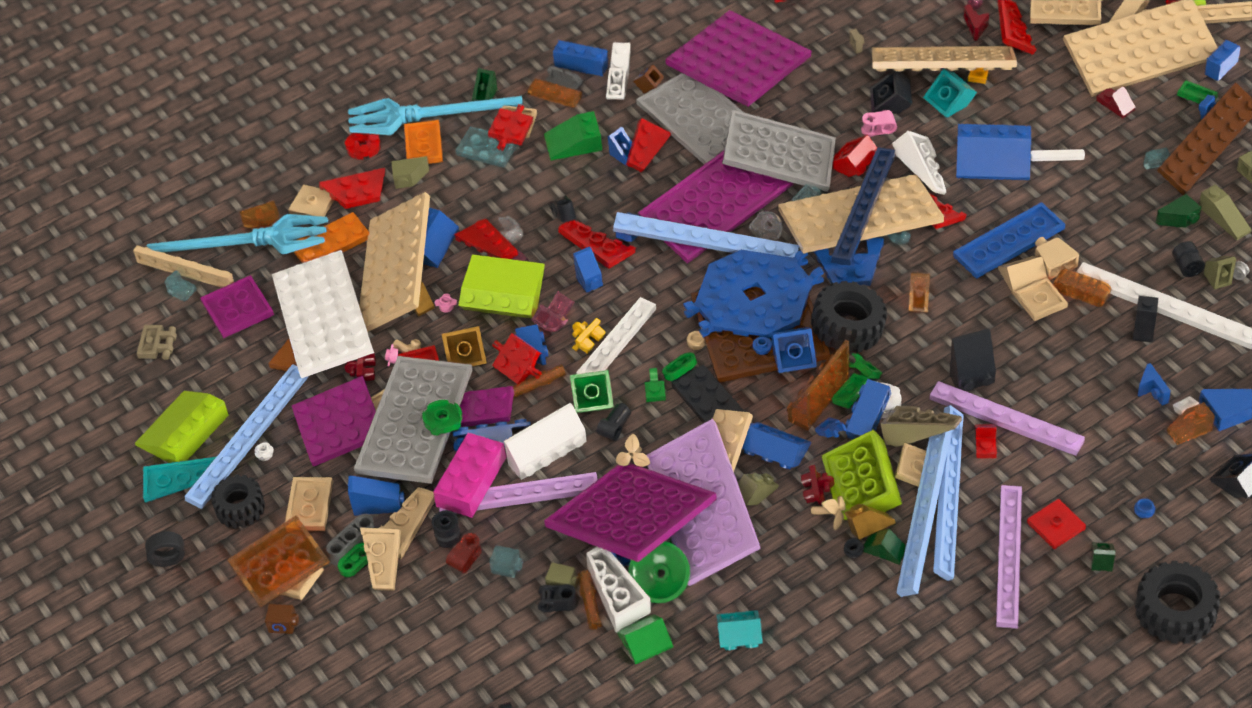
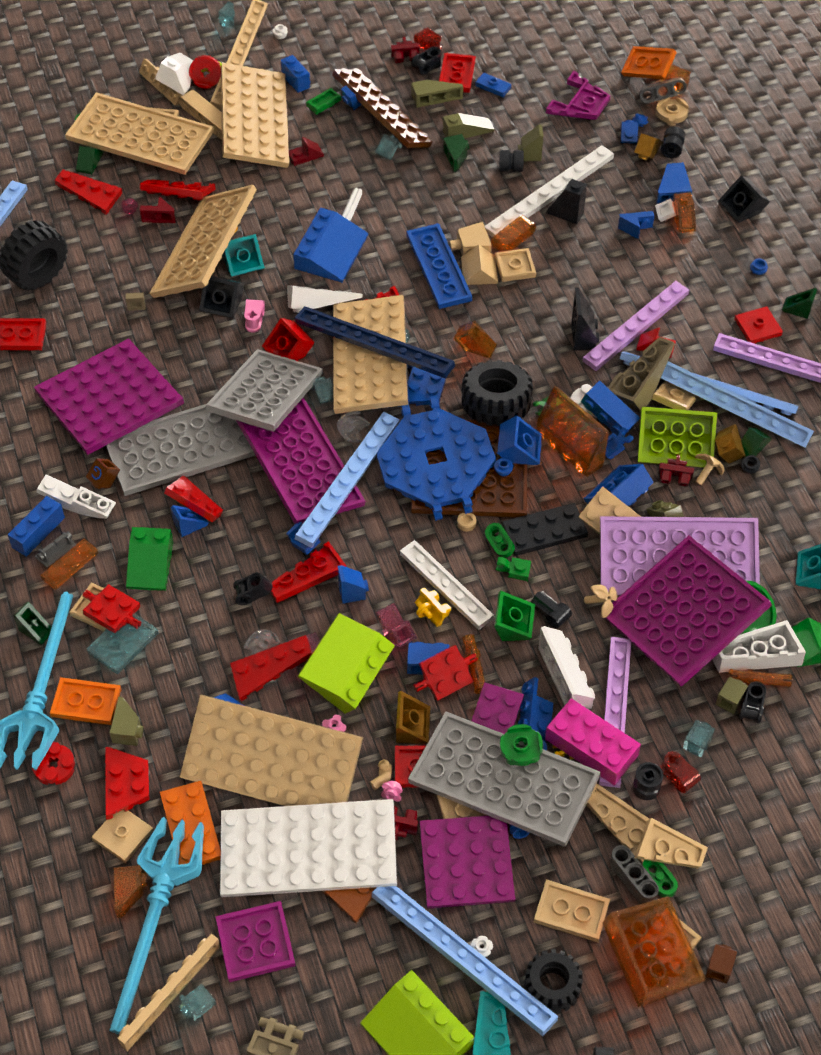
camera: 80 degrees left, 5 degrees up
blue slope [348,476,405,516] -> none

